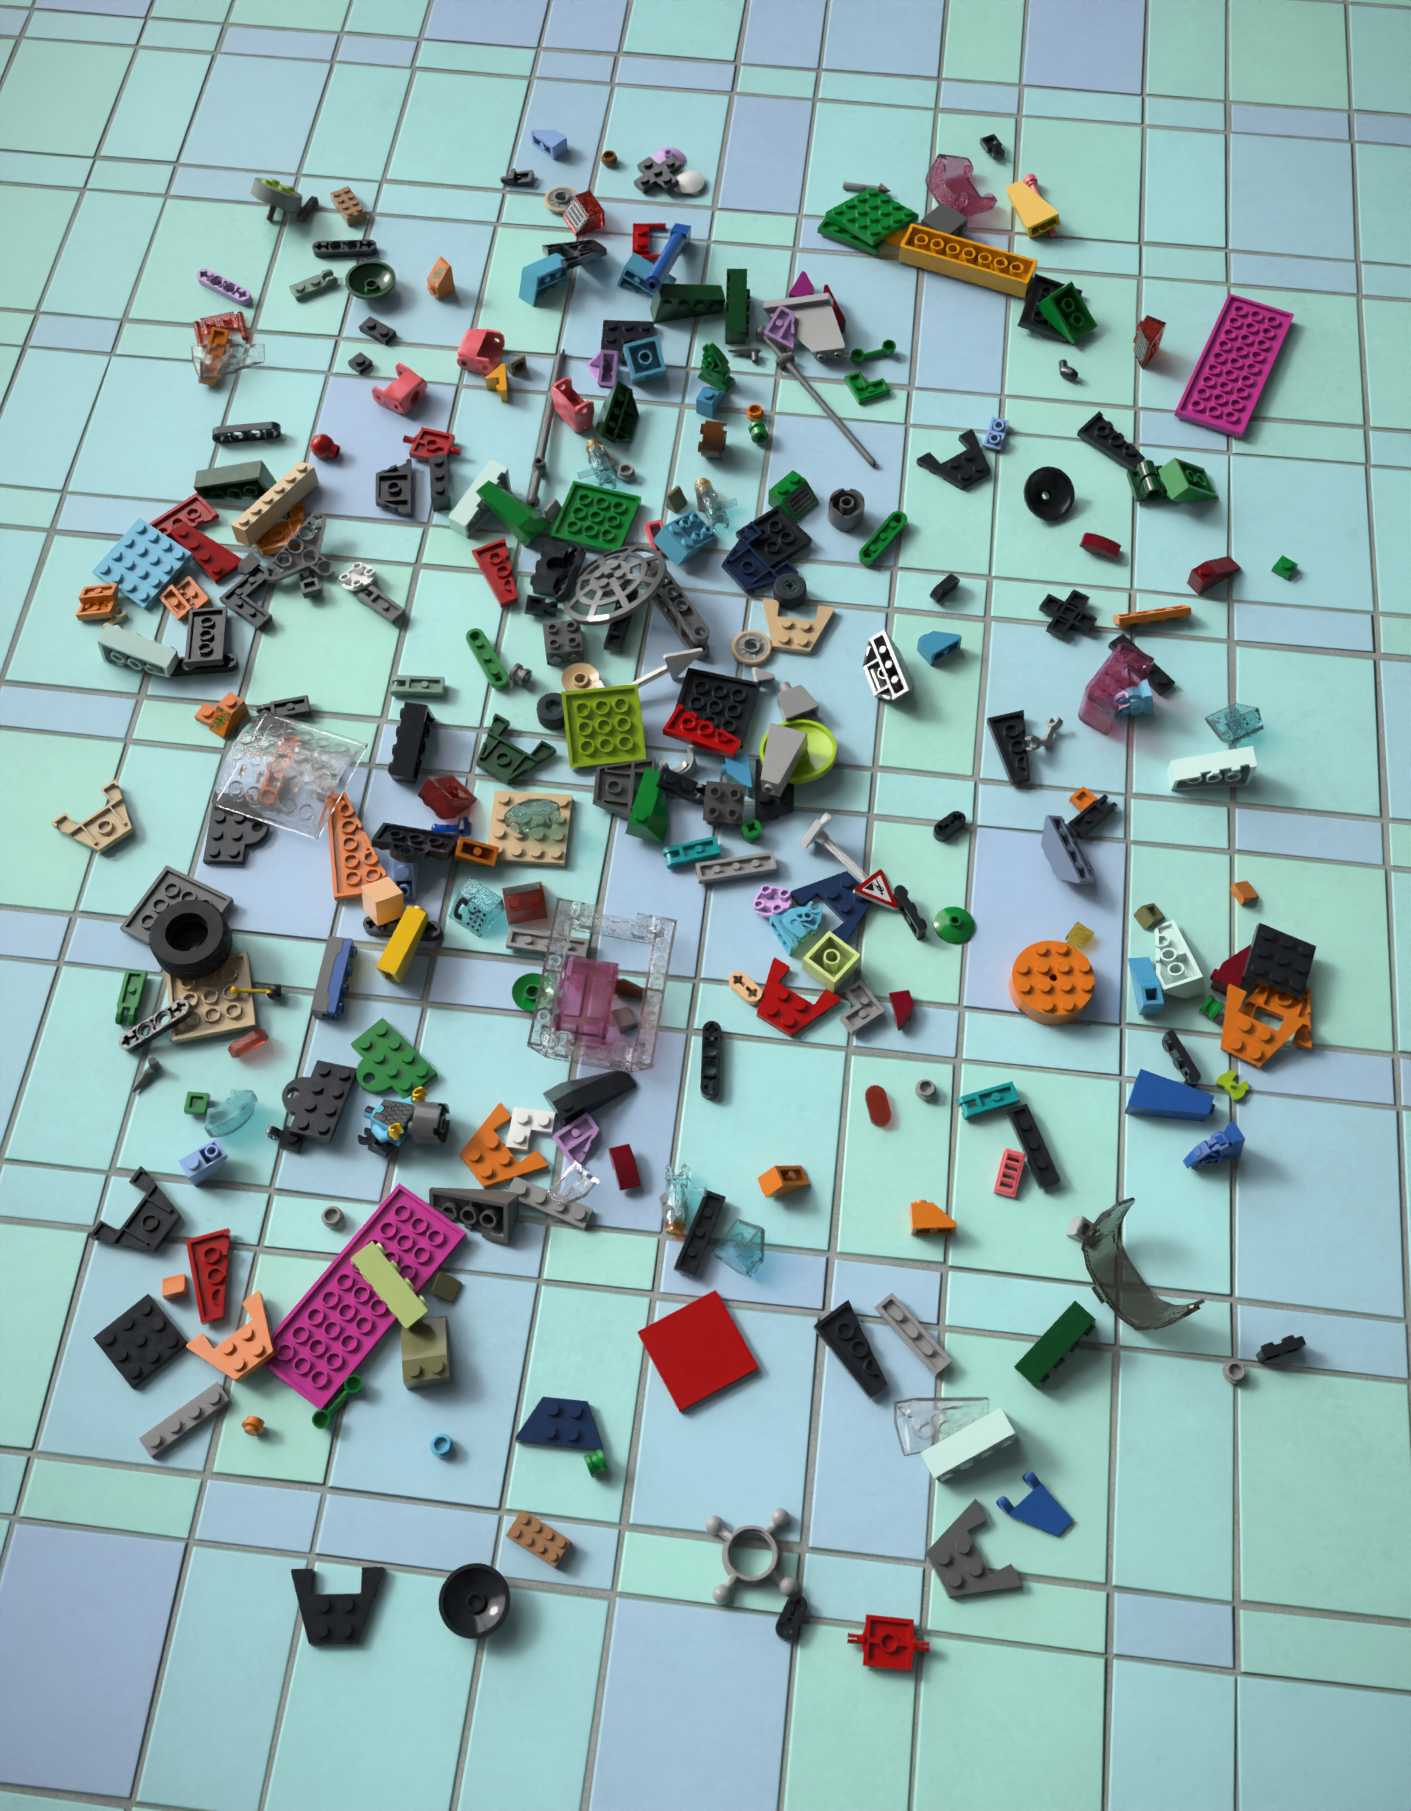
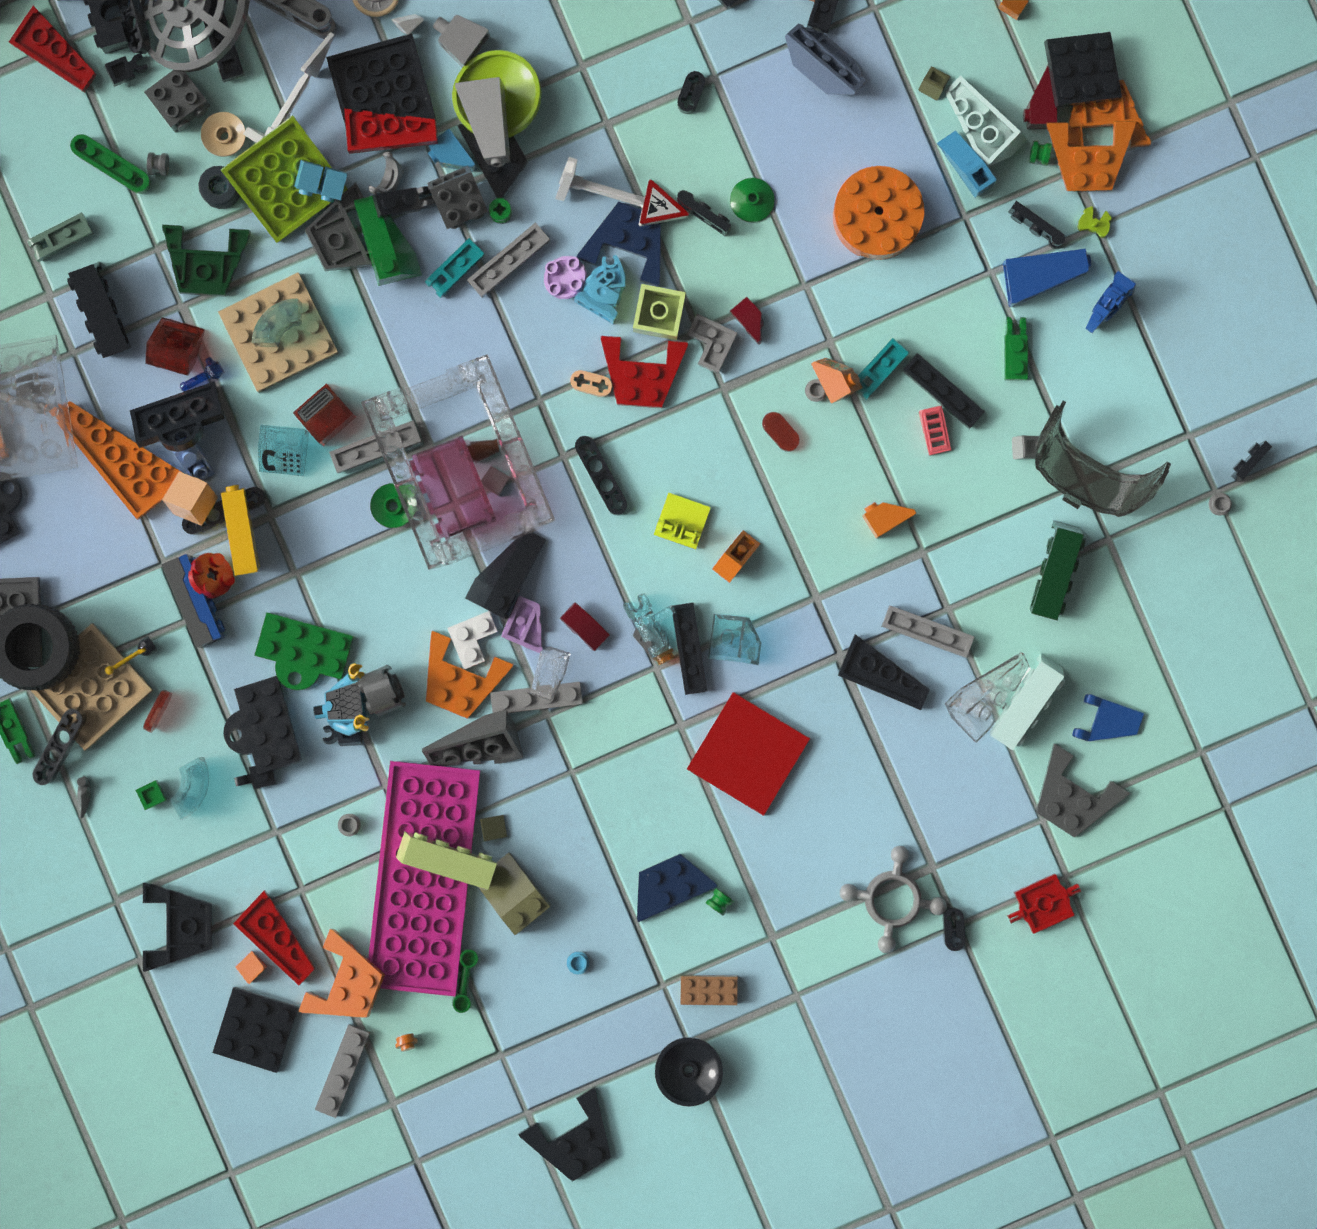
camera: 30 degrees left, 25 degrees up
light blue slope [179,1139,228,1186] -> none
orange slope [453,836,499,867] -> none
clear yellow plate [1065,922,1094,950] -> none
none -> red plate [188,553,235,599]
none -> medium azure piece [294,160,347,203]
none -> neon yellow hinge [654,492,711,550]
none -> orange slope [811,358,862,403]
none -> green hinge [1004,317,1028,380]

